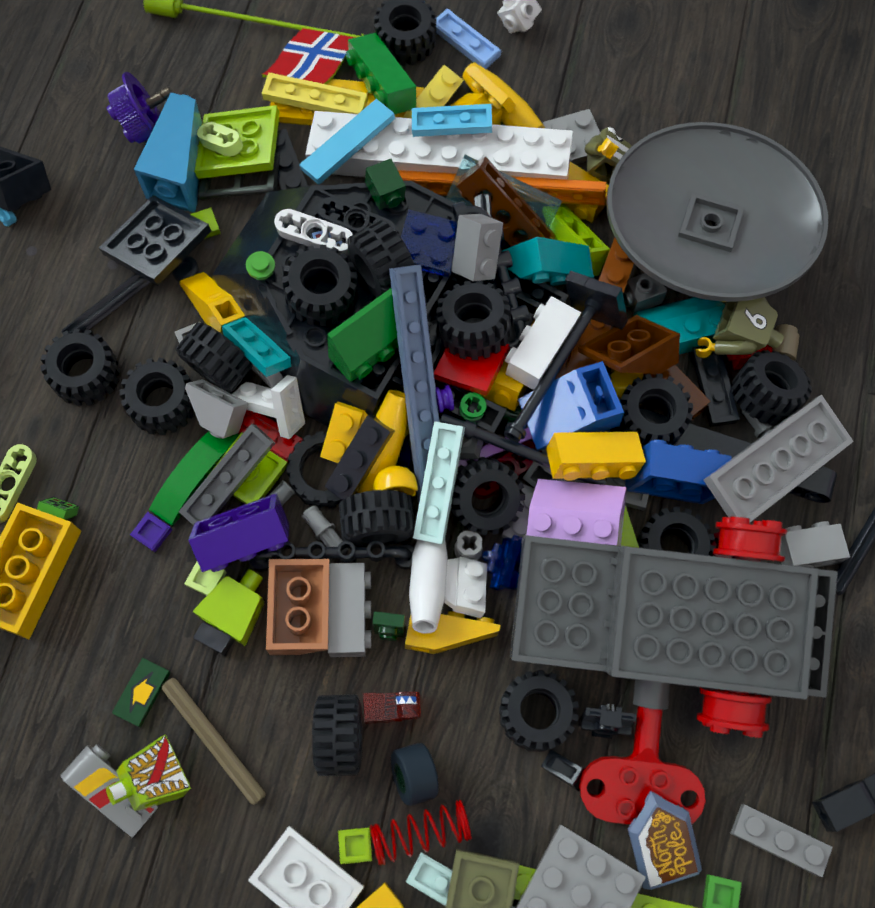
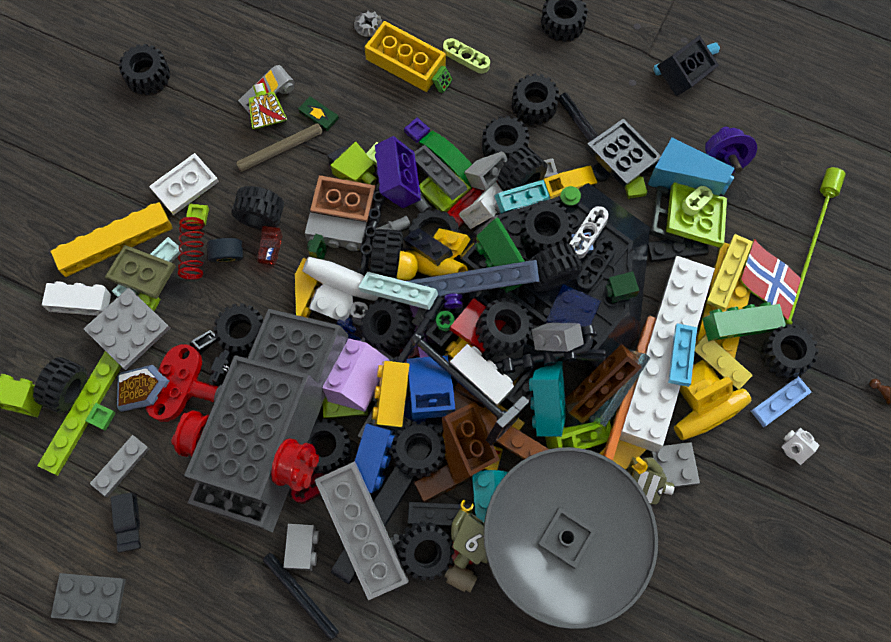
camera: 105 degrees right, 0 degrees up
medium azure tile [299,99,395,185] -> none

